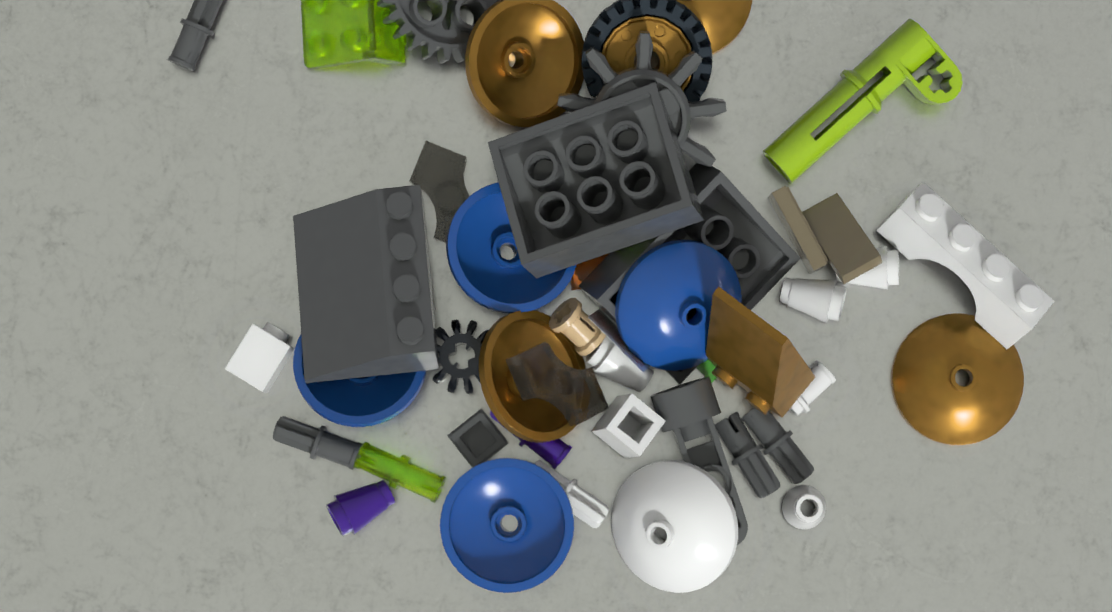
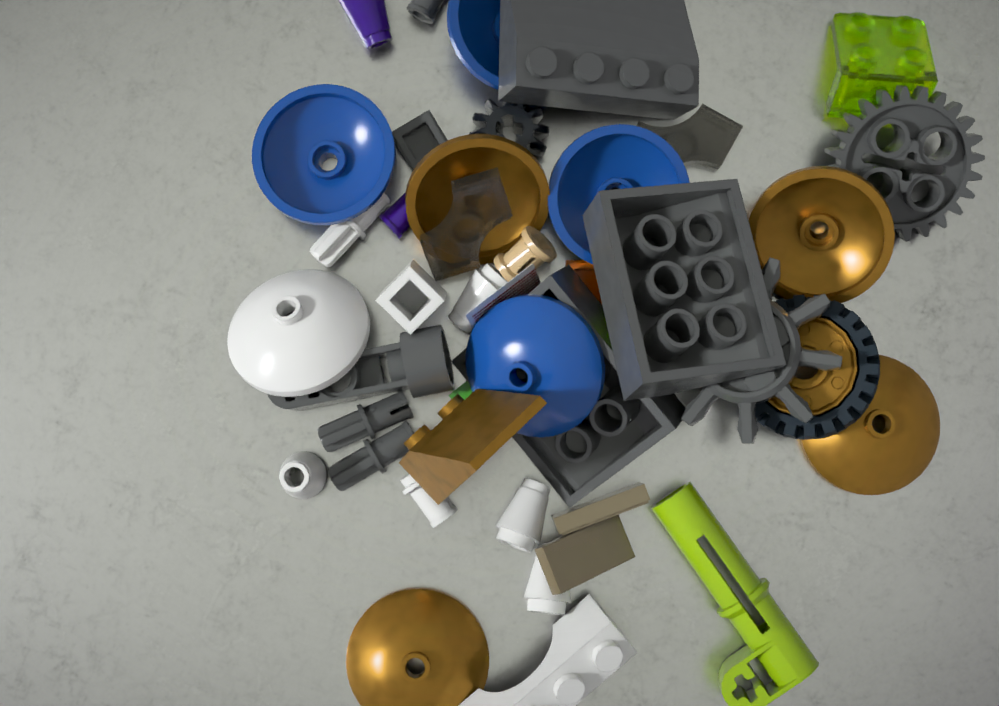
camera: 95 degrees right, 0 degrees up
clear neon green pin [354,441,446,503] -> none

